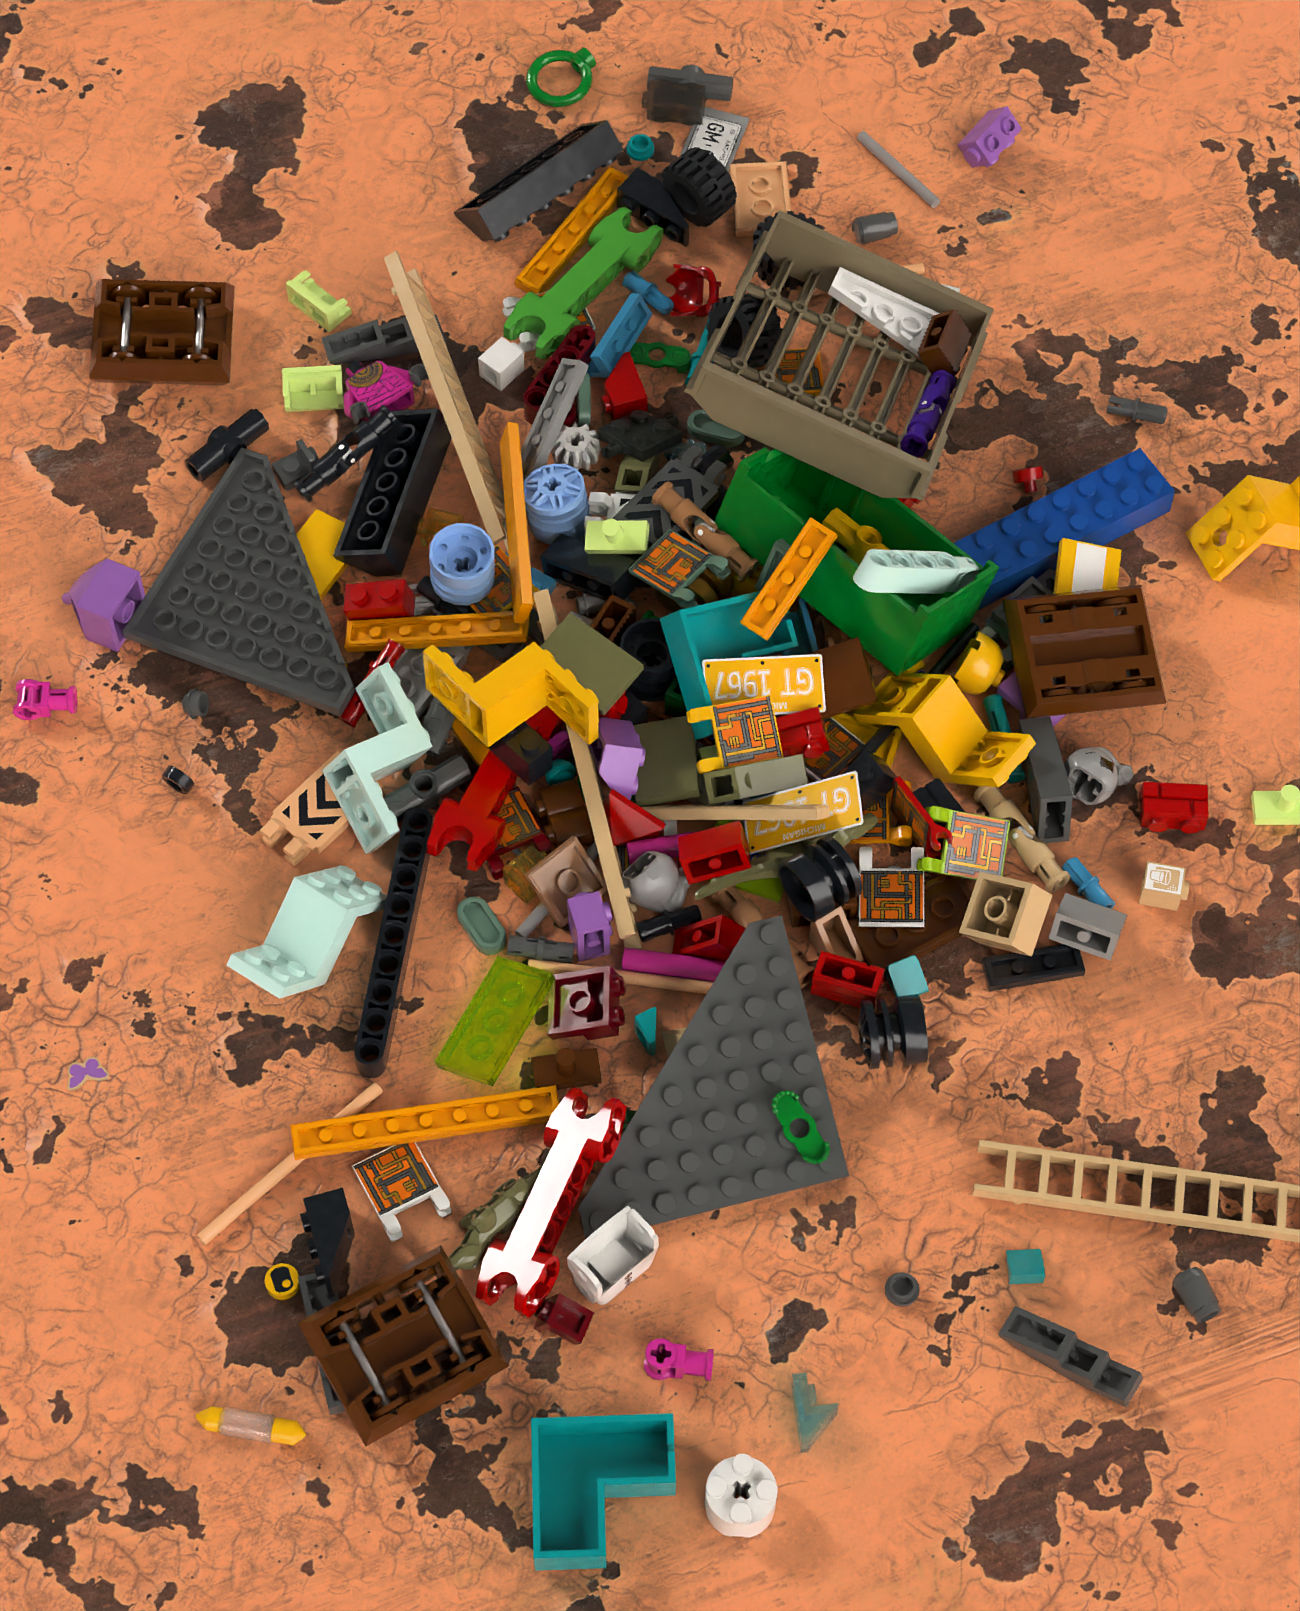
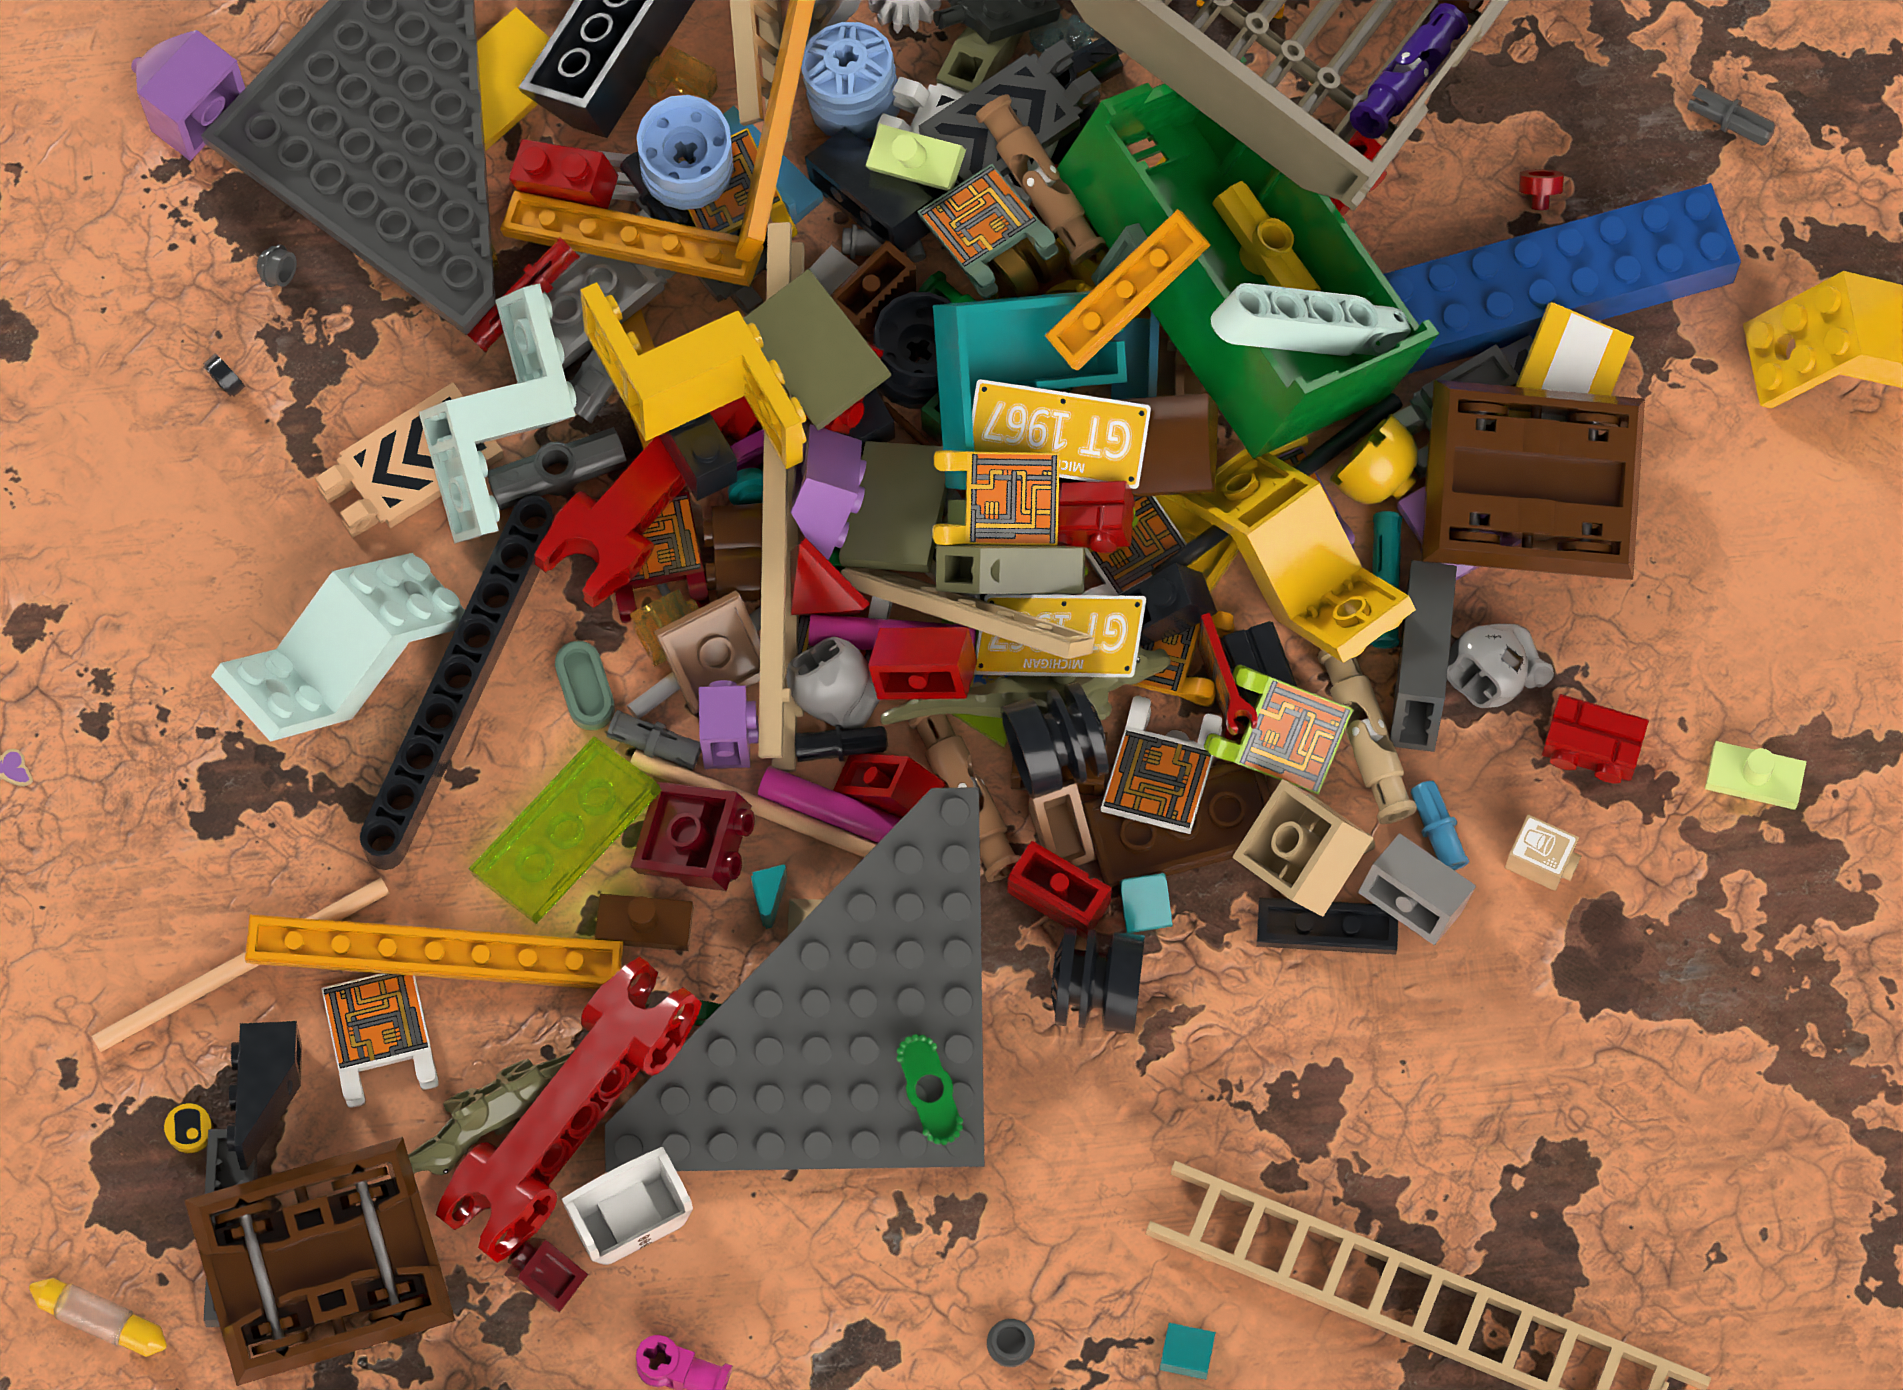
camera: 15 degrees right, 10 degrees up
dark pink connector [13,679,78,720] -> none

